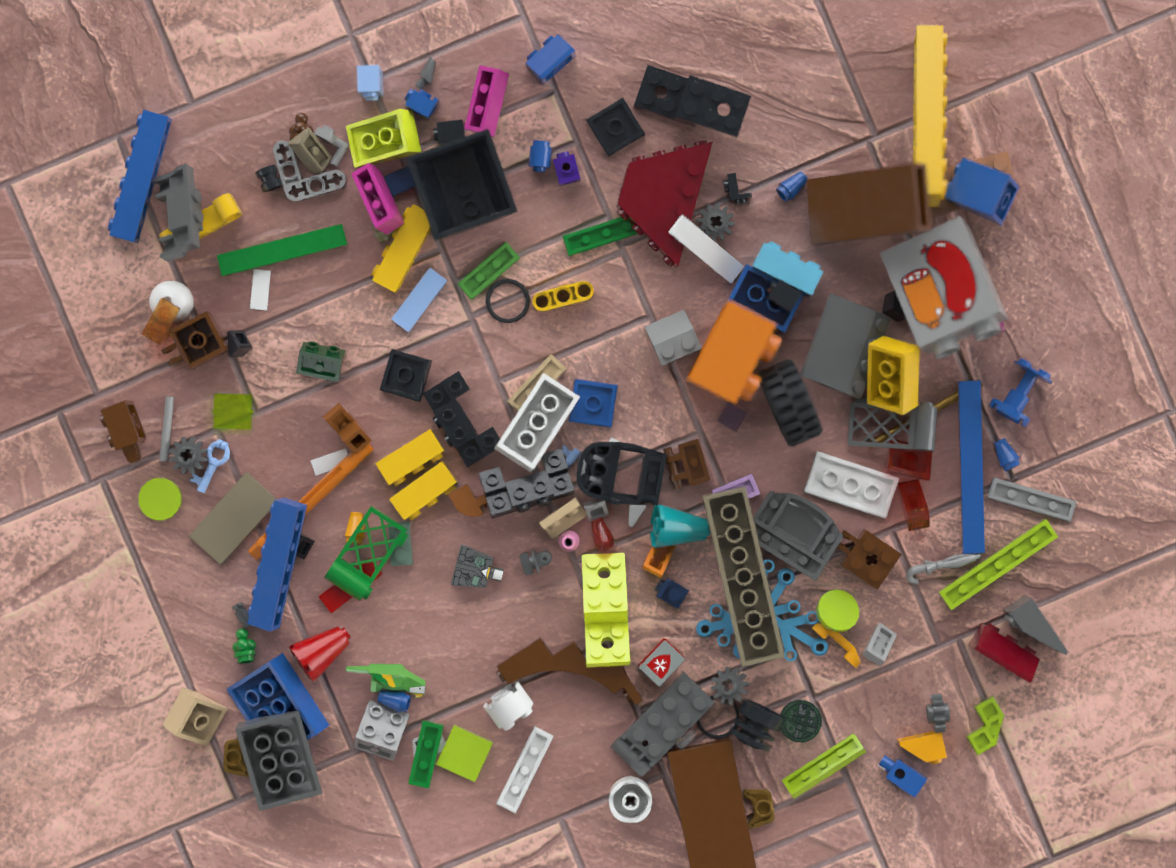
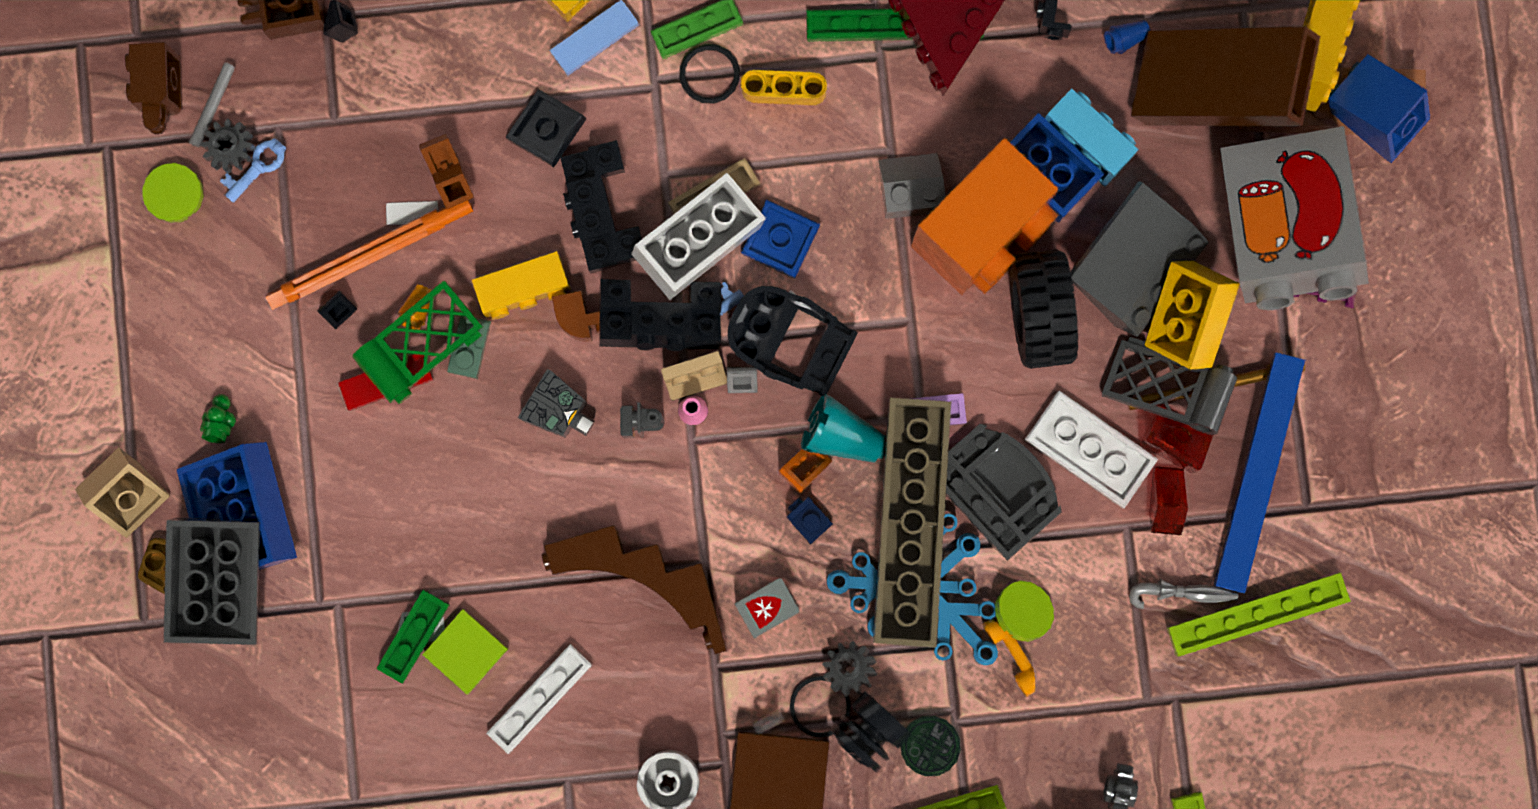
camera: 20 degrees right, 5 degrees down
dark tan tile [189,472,277,565] -> none
clear neon green piece [212,393,254,430] -> none
dark grey piece [232,602,252,629] -> none
blue brick [247,498,307,632] -> none
red cone [289,626,351,682] -> none
dark green bracket [296,341,345,382] -> none
bright green animal [346,664,426,698] -> none
light grey bracket [353,700,409,761] -> none
yellow brick [375,429,445,486] -> none
blue cone [378,690,411,713] -> none
white brick [483,681,533,731] -> none
neon yellow bracket [582,553,630,667] -> none
clear red cone [591,518,615,551] -> none
dark grey hinge [610,671,715,777] -> none
light grey slope [628,504,646,527] -> none
reddish brown plate [663,439,710,490] -> none
white tile [668,215,744,283] -> none
dark grey gear [696,203,735,241] -> none
brick [717,402,747,432] -> none
black brick [766,279,802,313] -> none
reddish brown hinge [837,529,902,590] -> none
light grey tile [862,623,897,666] -> none
black slope [882,290,906,322] -> none
dark red slope [968,623,1040,683] -> none
light grey tile [987,477,1077,522] -> none
blue piece [988,358,1053,427] -> none
blue cone [994,438,1020,472] -> none
dark grey slope [1004,595,1069,655] -> none

